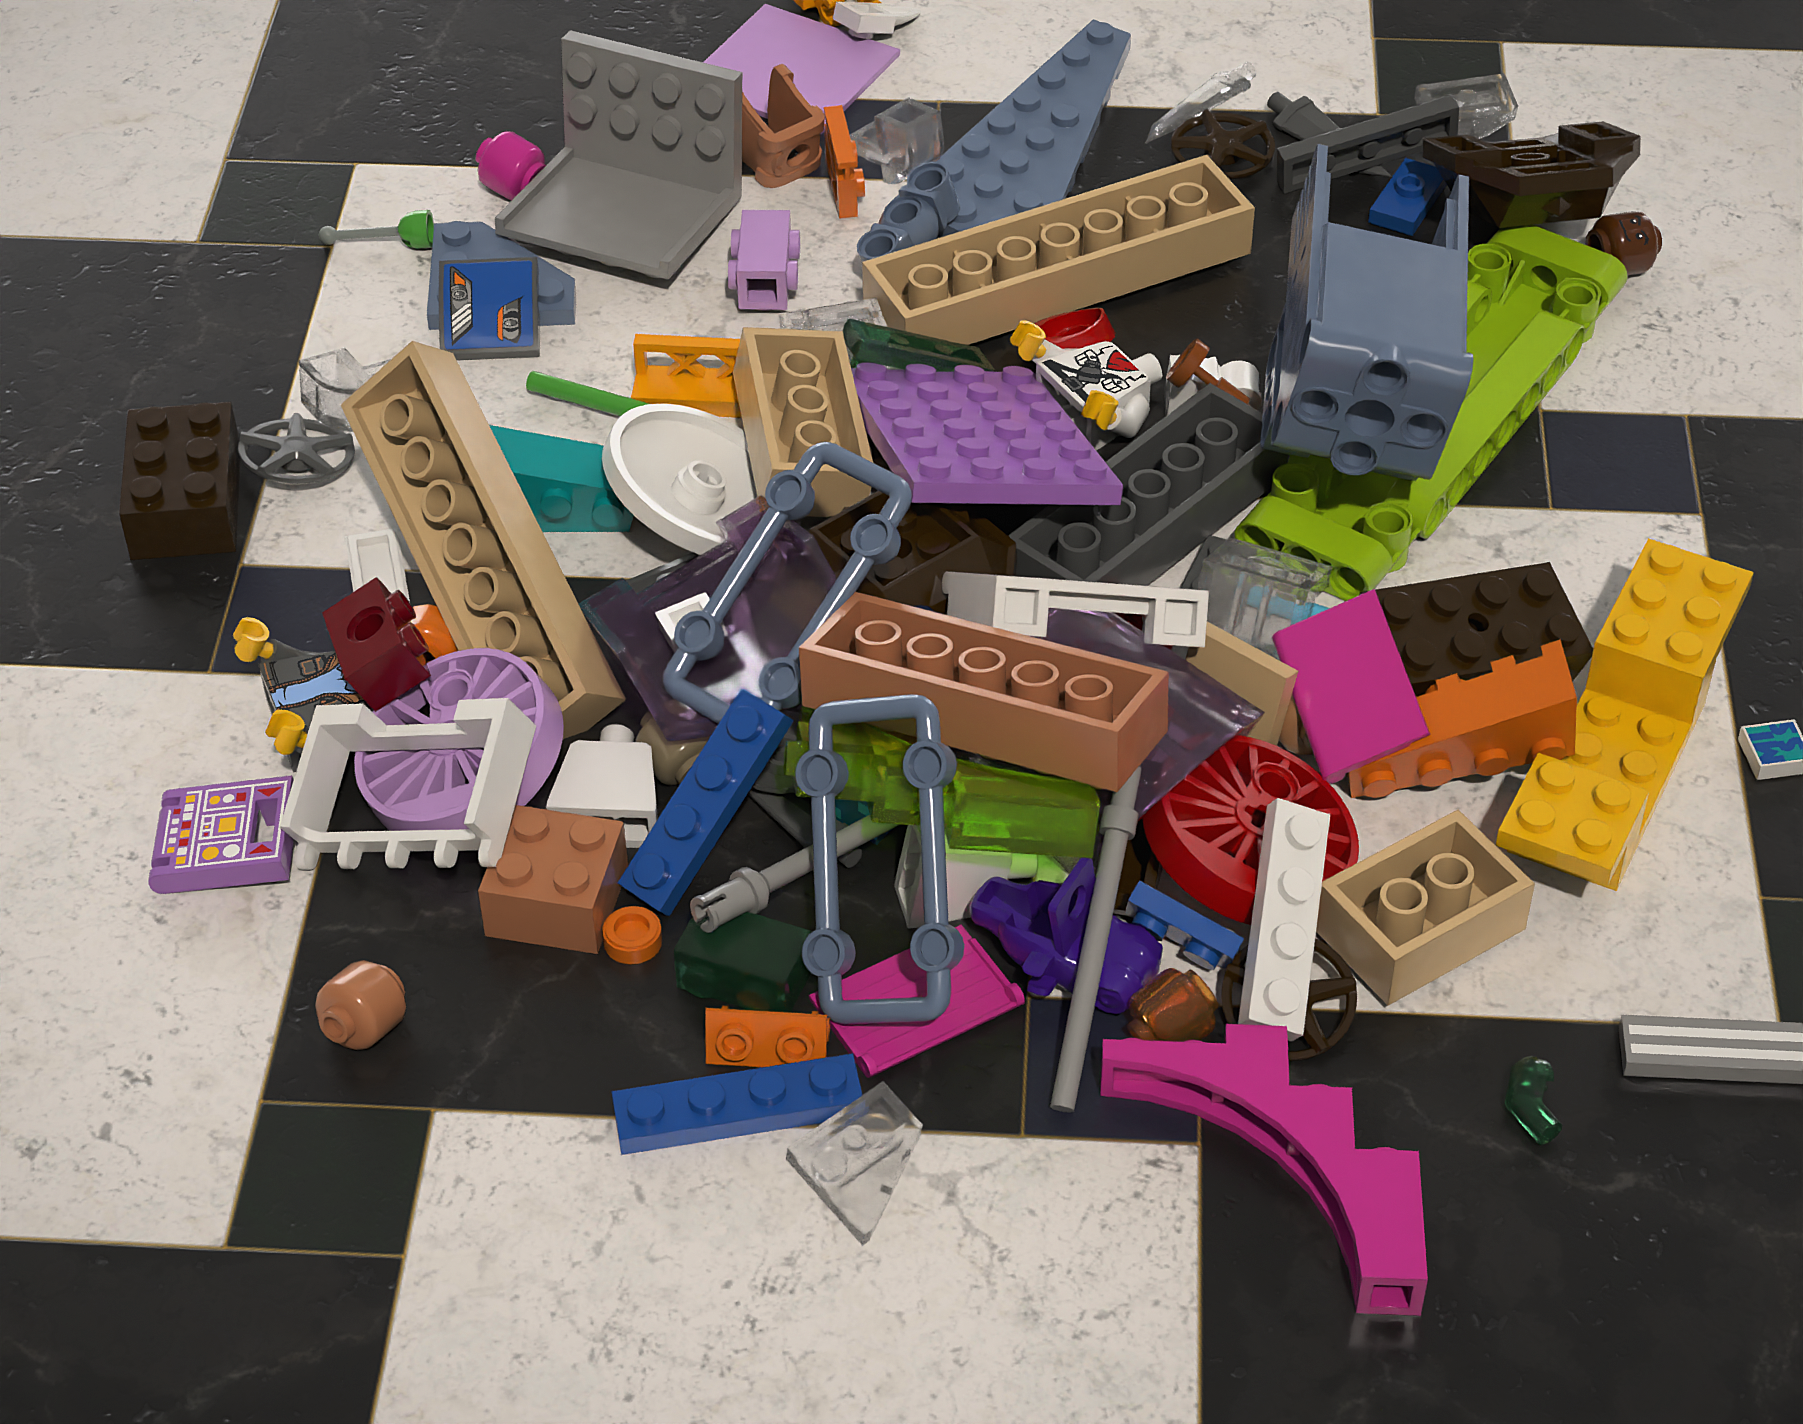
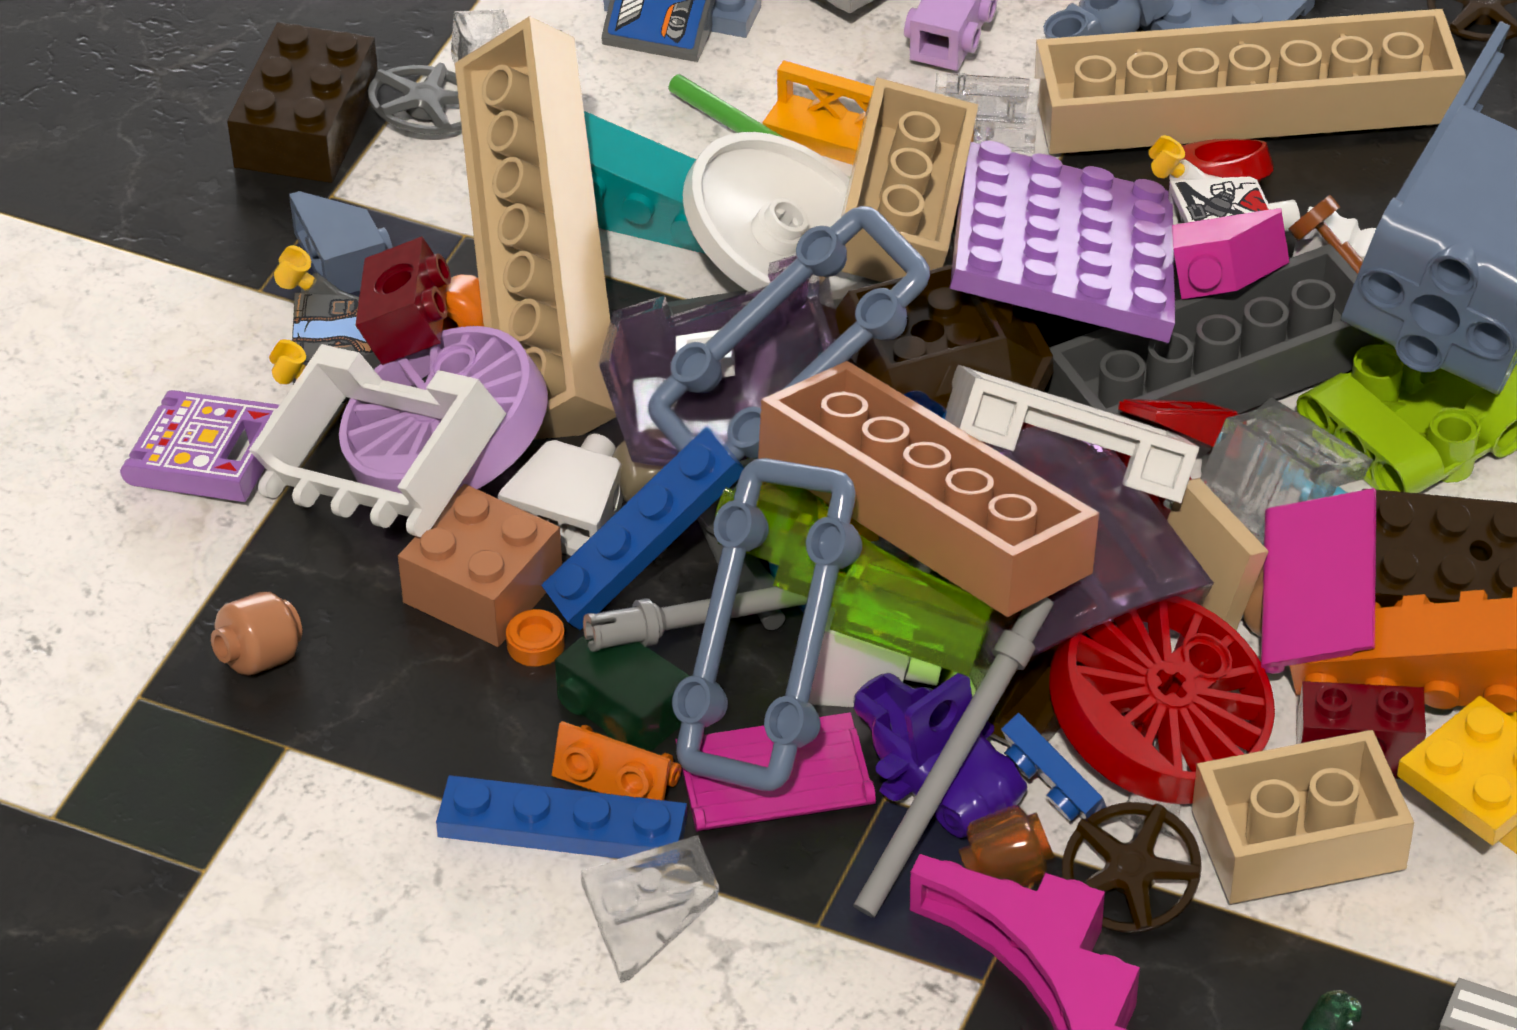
camera: 20 degrees right, 0 degrees up
white tile [345,528,410,602] -> none
clear green piece [842,318,995,372] -> none
white plate [1238,798,1330,1041] -> none
none -> sand blue slope [289,191,393,293]
none -> red slope [1118,399,1241,454]
none -> dark pink slope [1172,208,1289,299]
none -> dark red brick [1296,681,1426,779]

